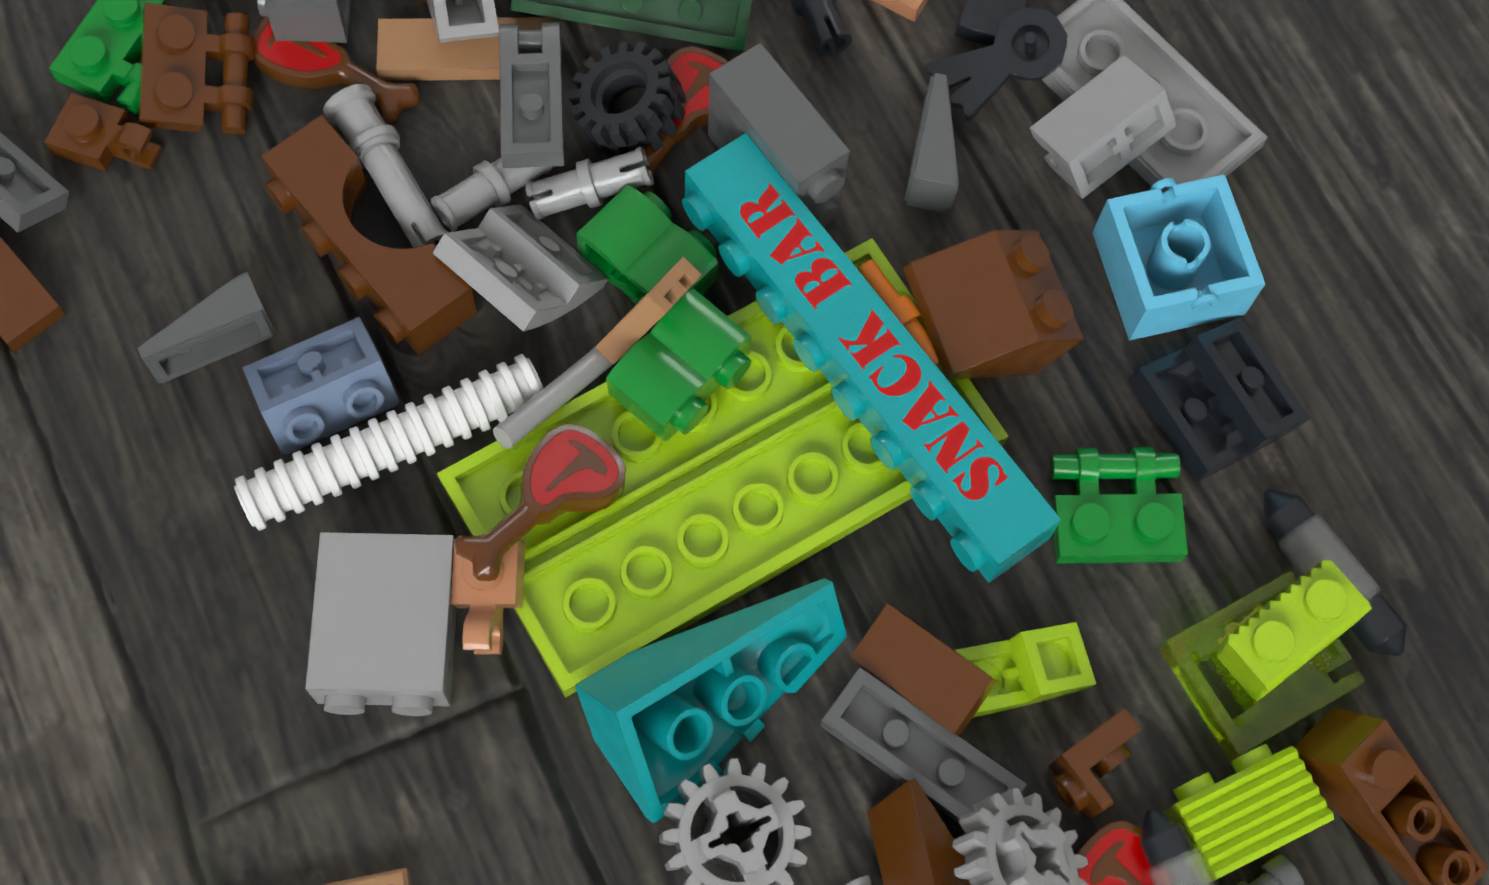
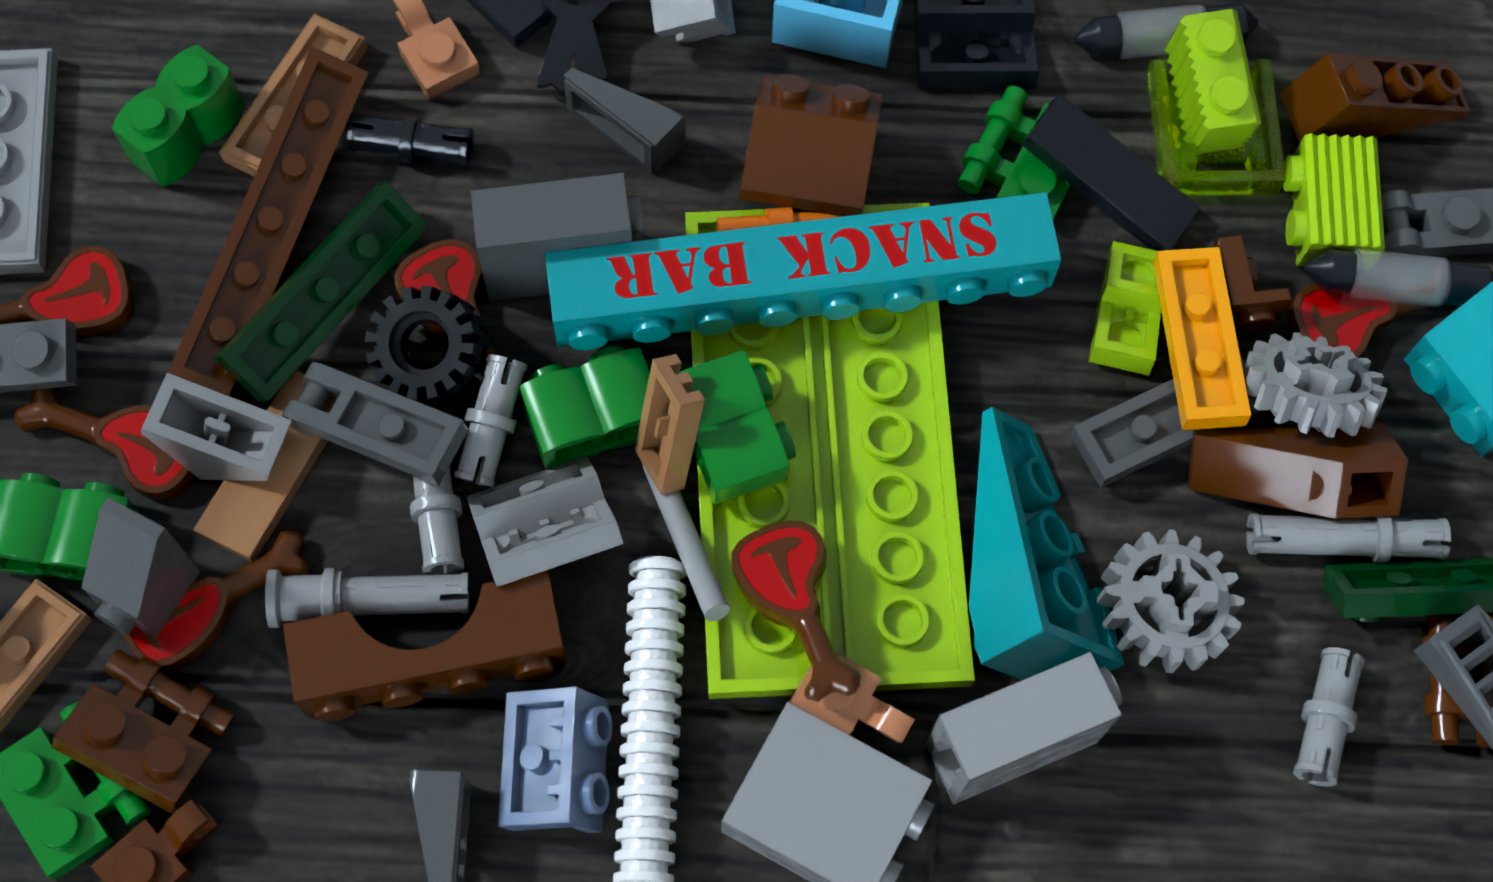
camera: 60 degrees left, 0 degrees up
reddish brown tile [850,603,998,736] -> none
none -> light grey brick [926,652,1122,805]
none -> black tile [1021,94,1200,251]
none -> light orange plate [1153,247,1251,430]

